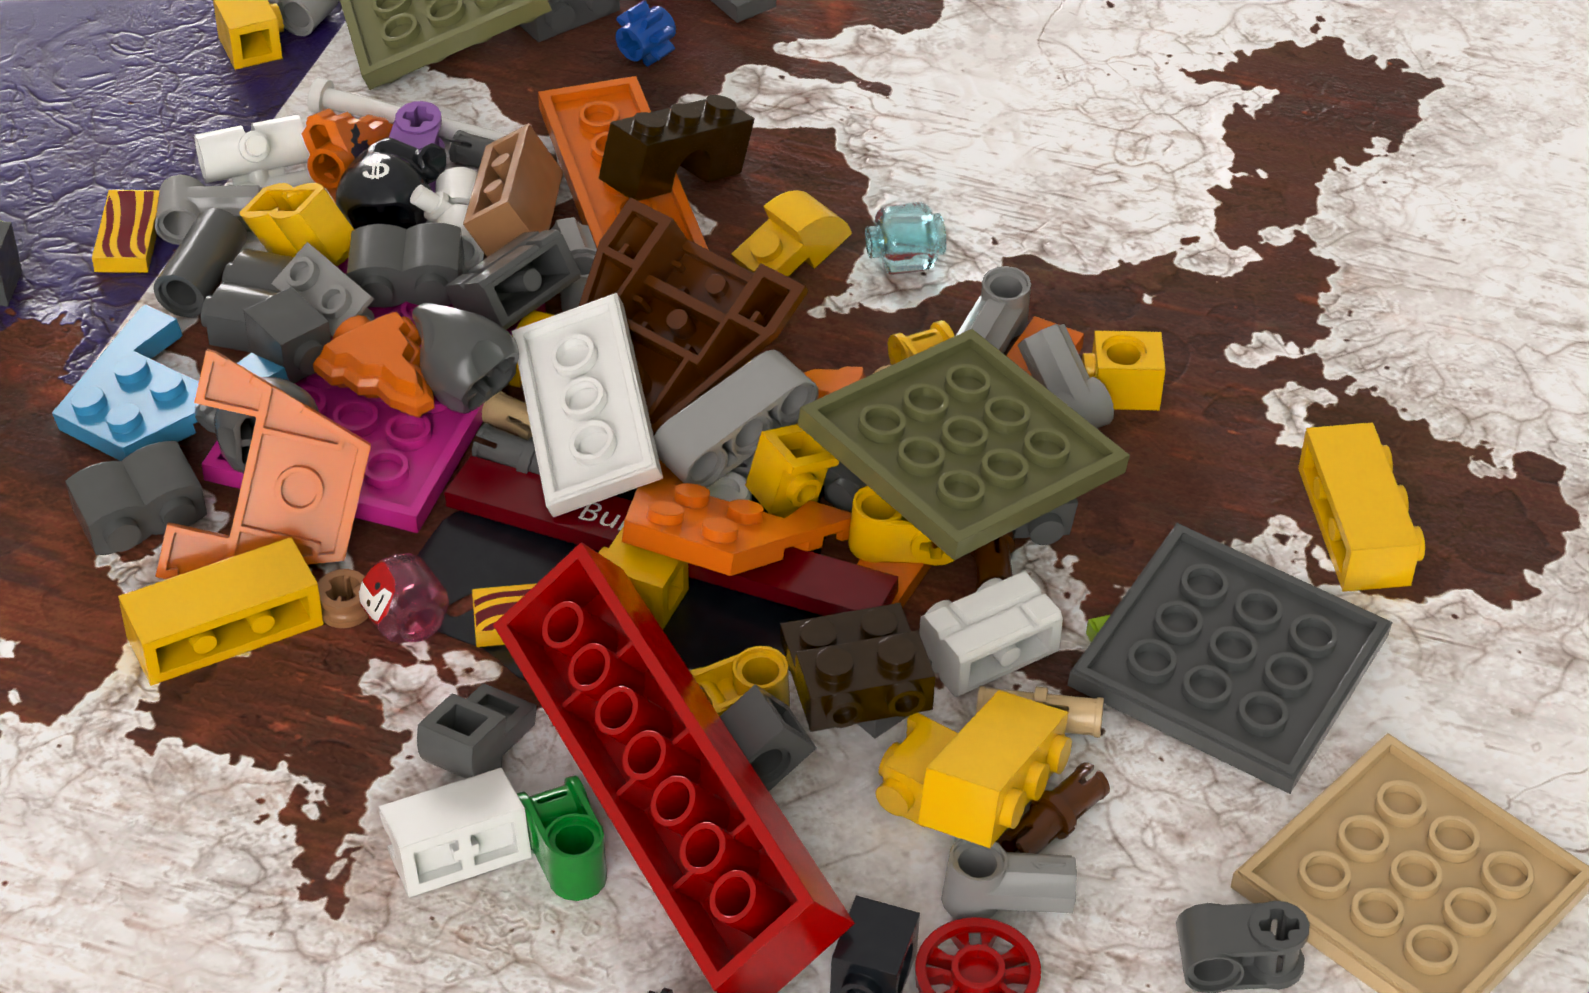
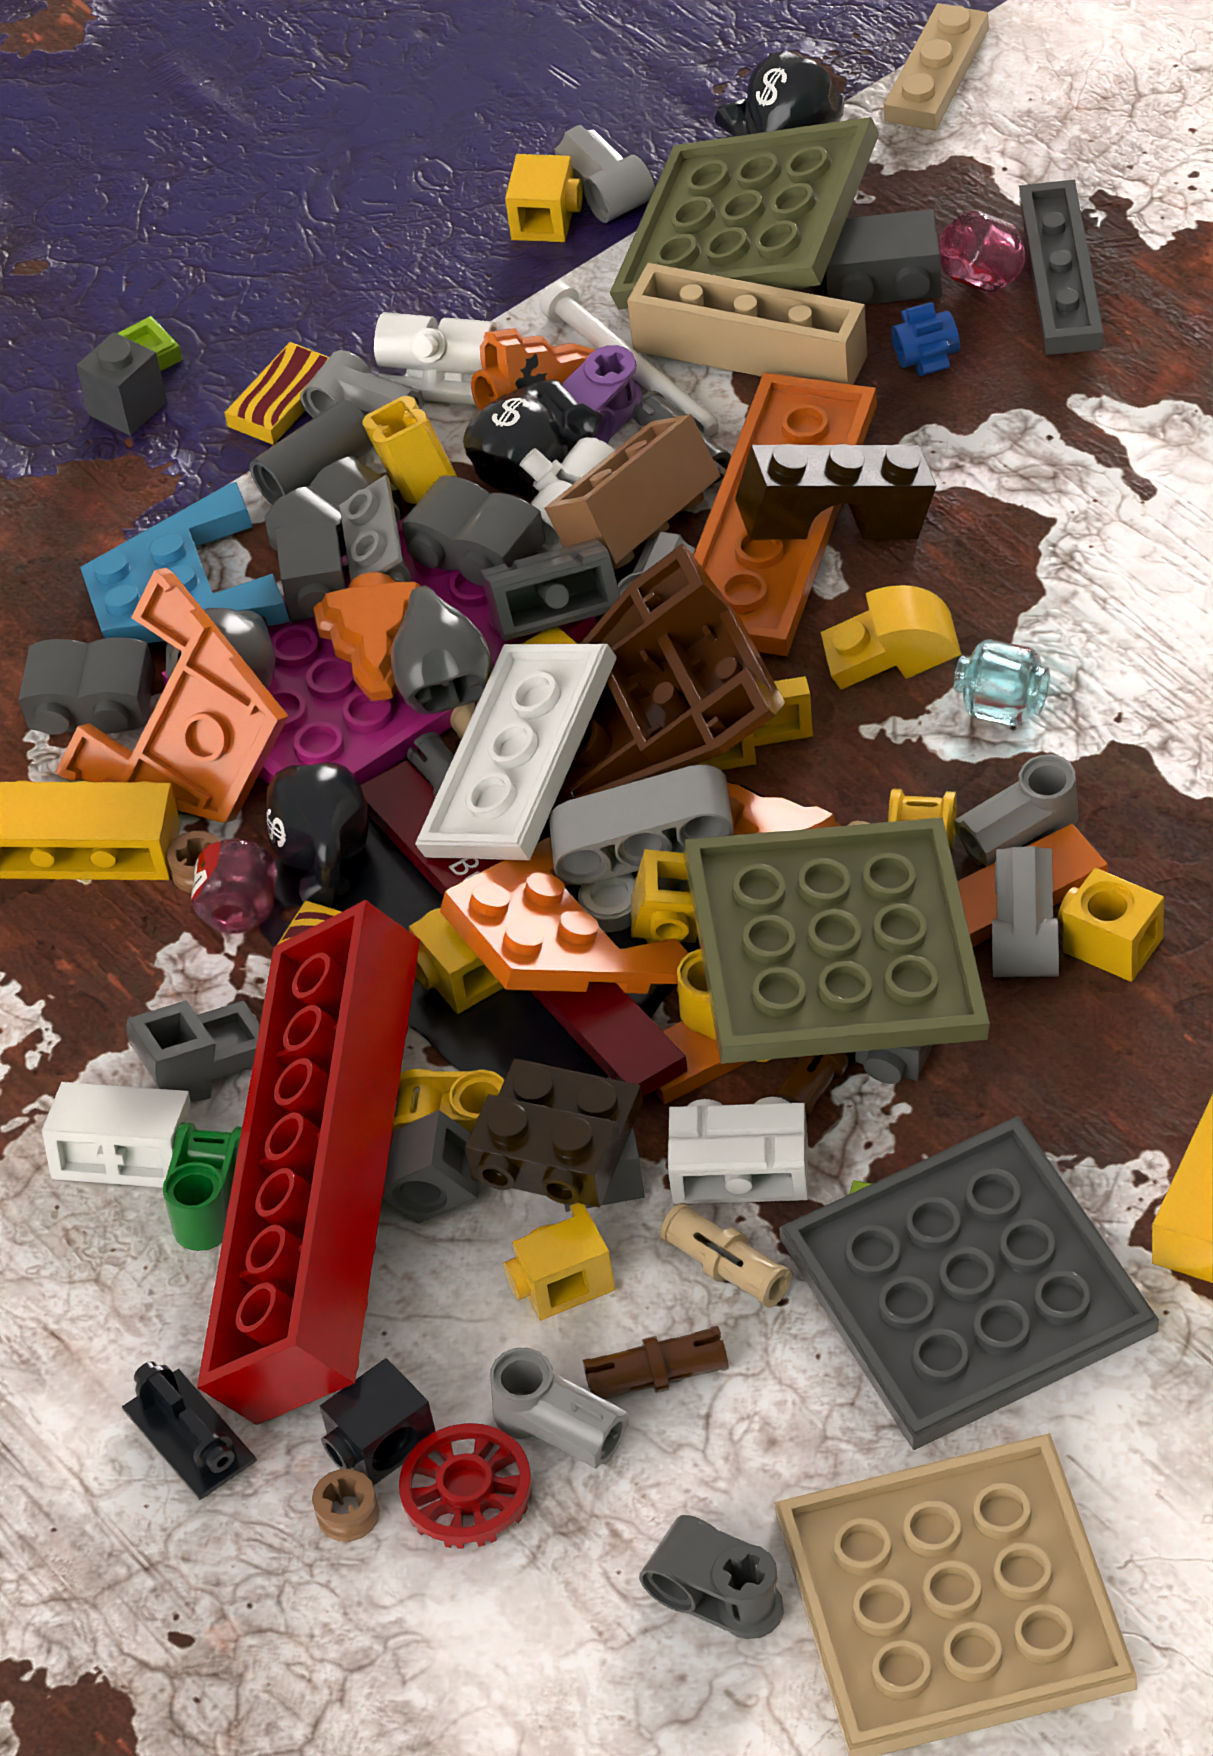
camera: 40 degrees right, 5 degrees up
yellow brick [918,690,1072,848] -> none
none -> black piece [266,762,369,908]
none -> tan brick [627,263,868,385]

